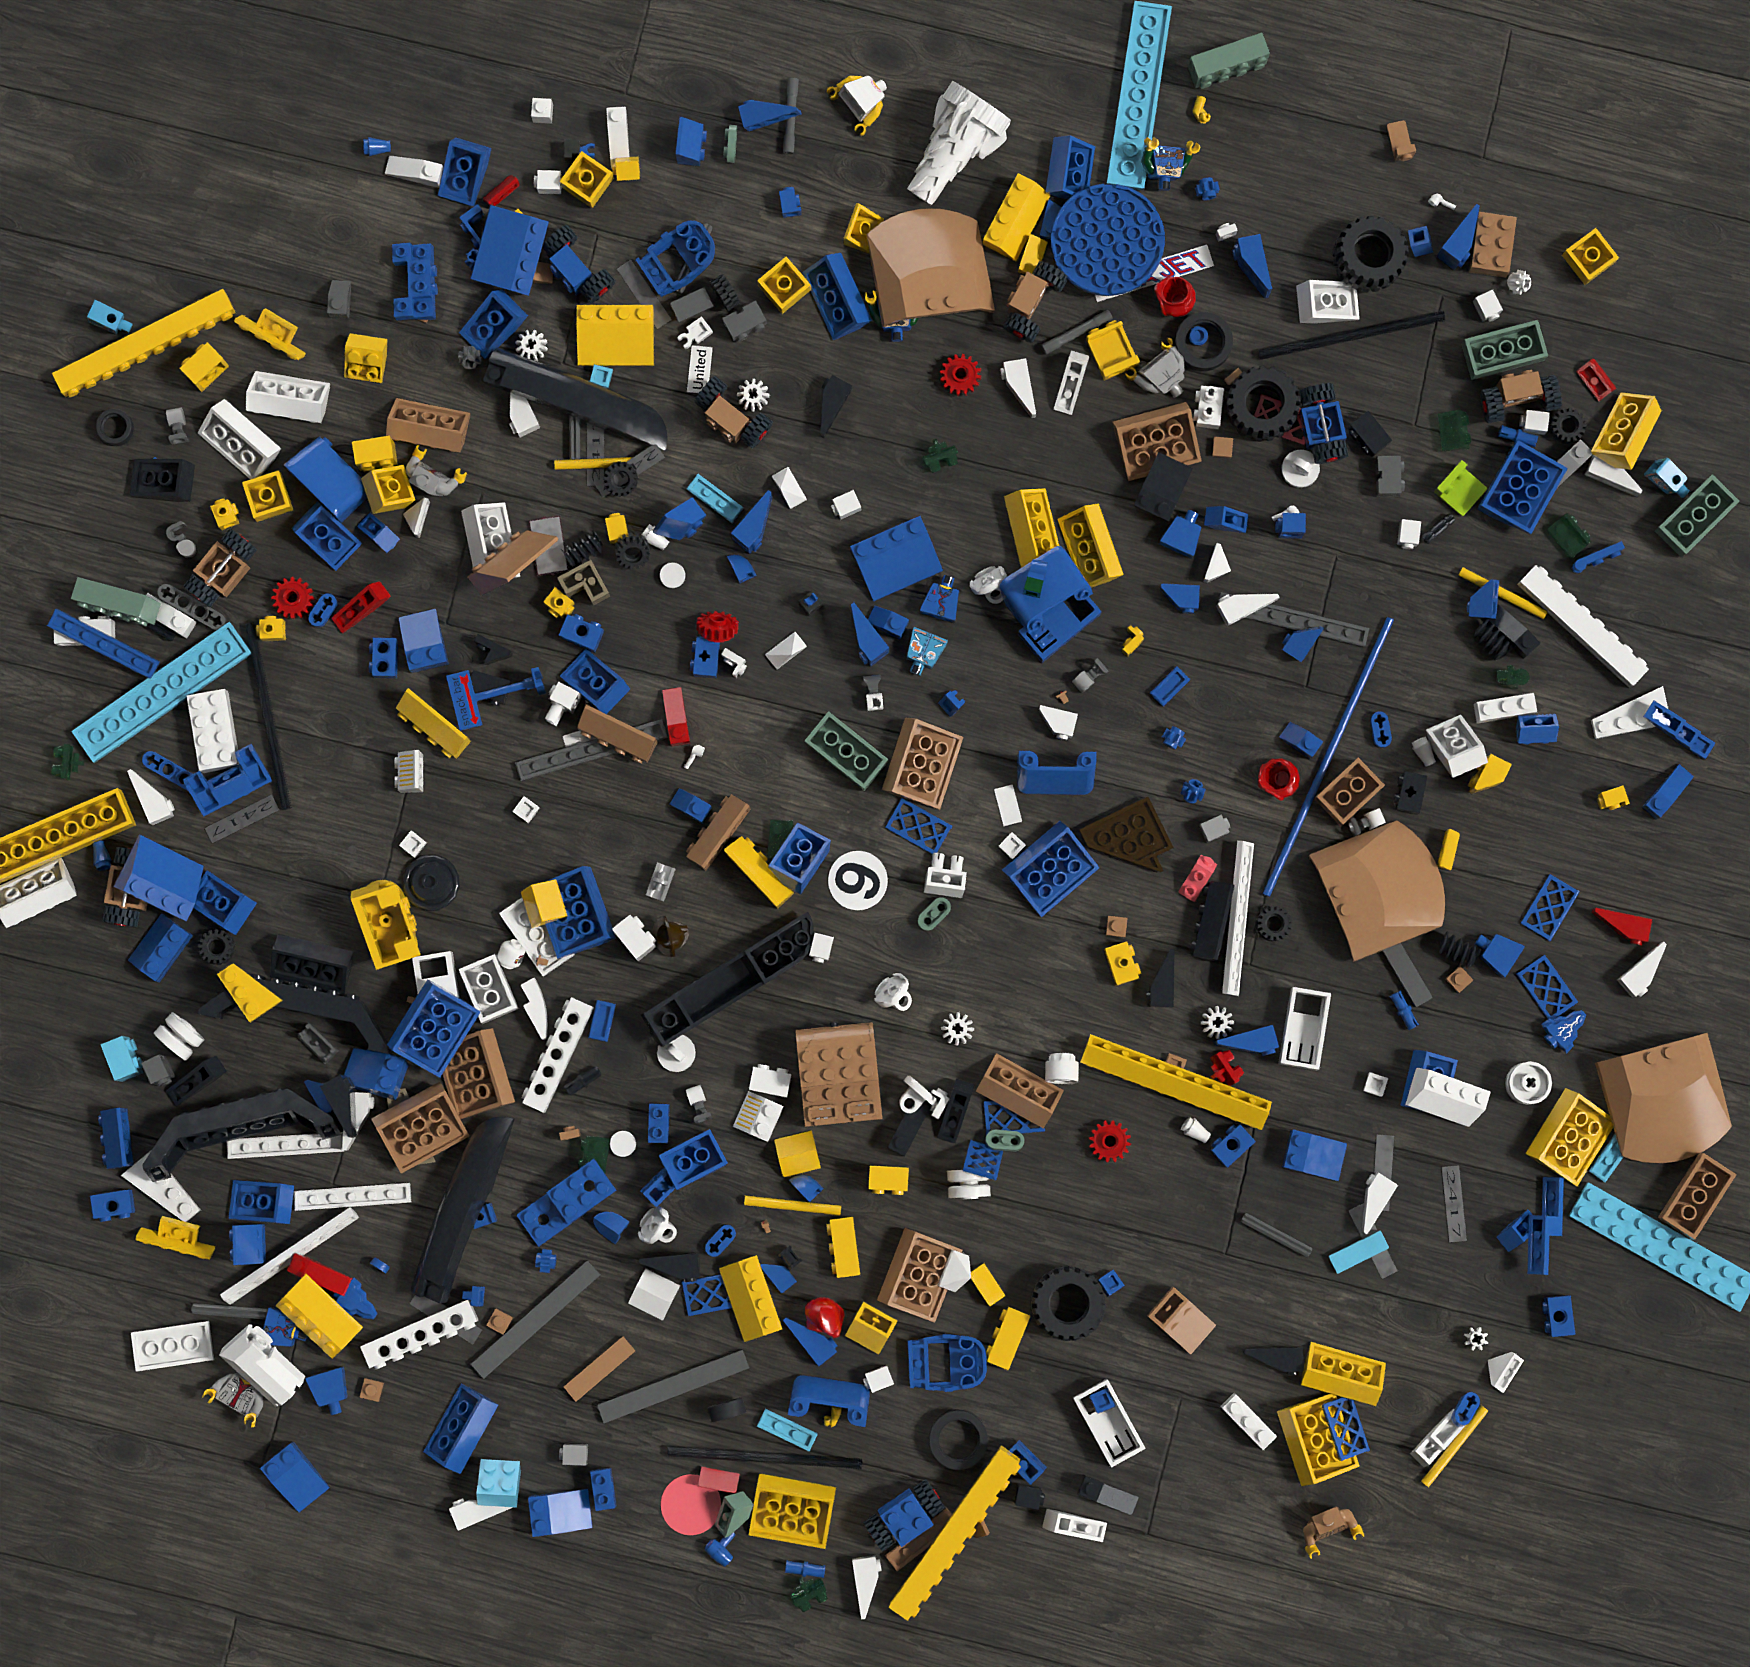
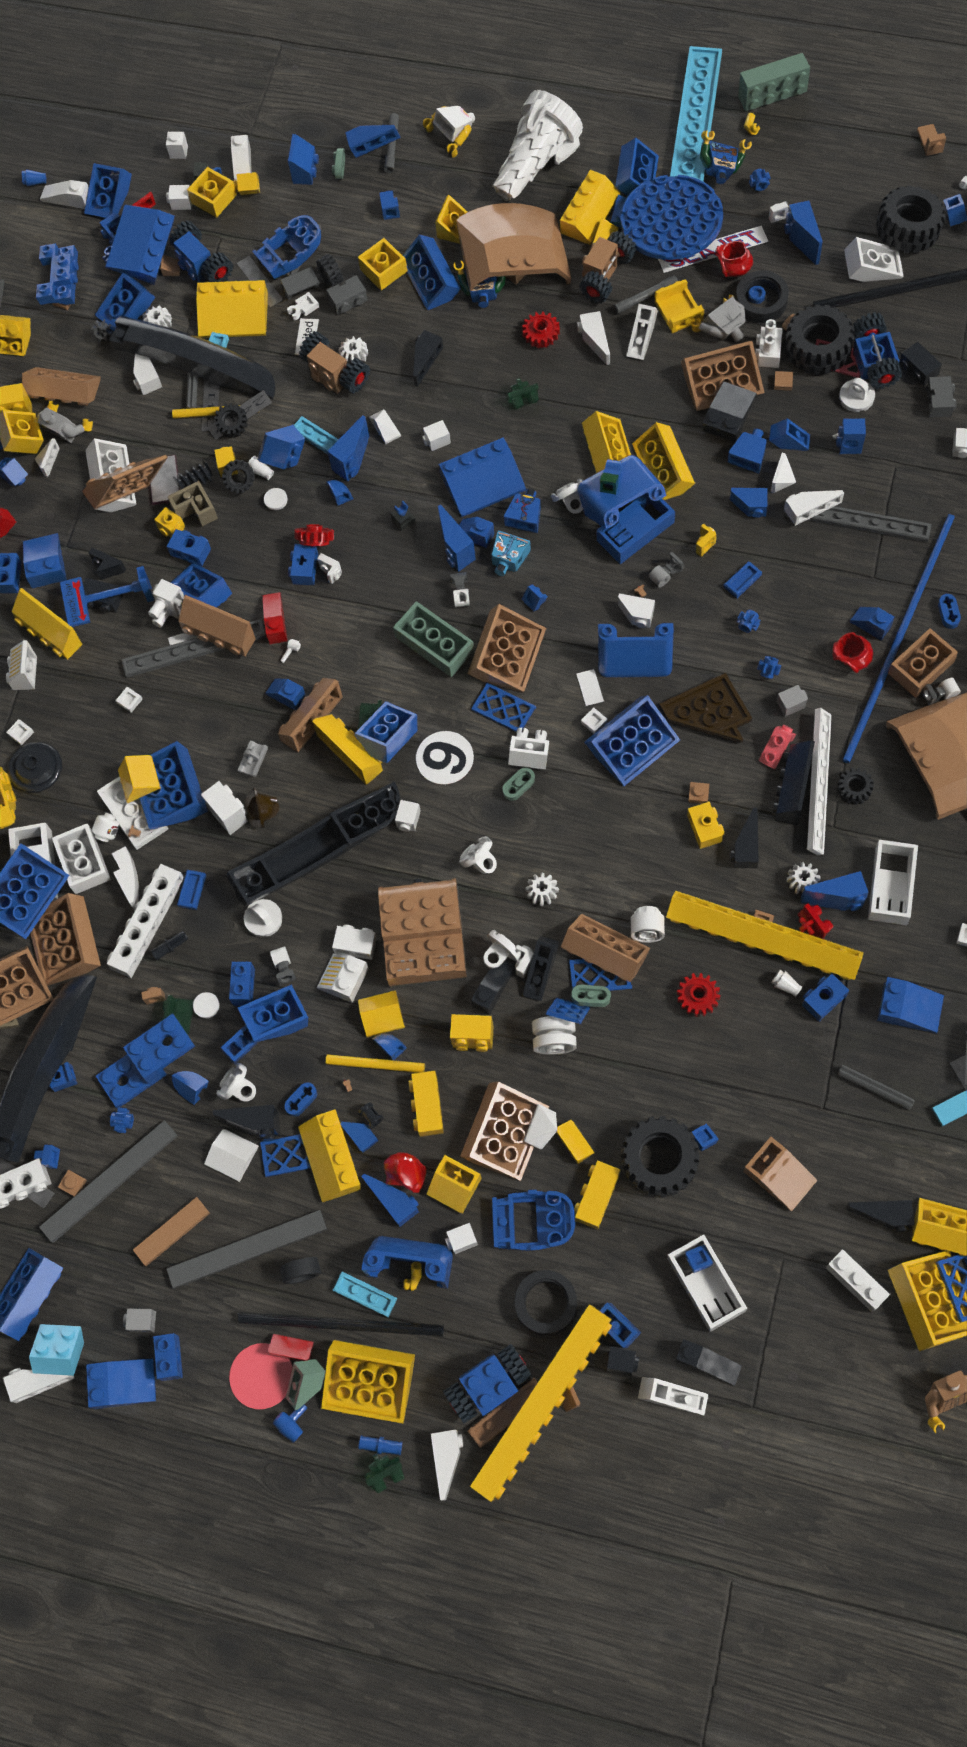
camera: 10 degrees right, 15 degrees down
white slope [765,632,807,670] -> none
blue slope [1282,626,1324,662] -> none

